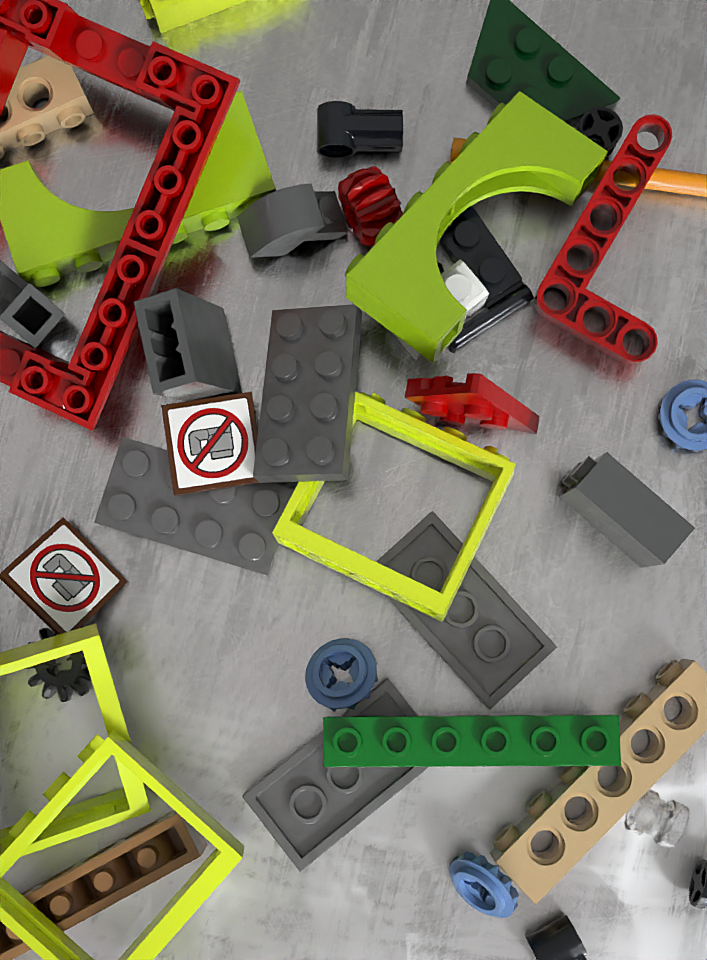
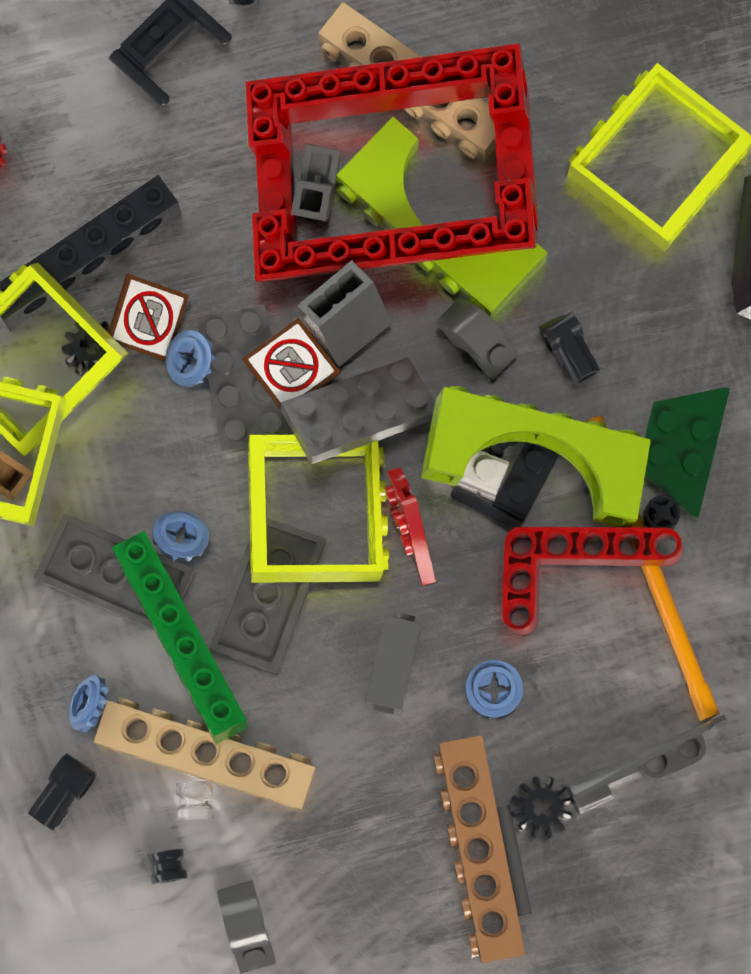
camera: 65 degrees right, 5 degrees down
red gear [338,166,404,246] -> none
none -> medium blue gear [166,330,216,387]

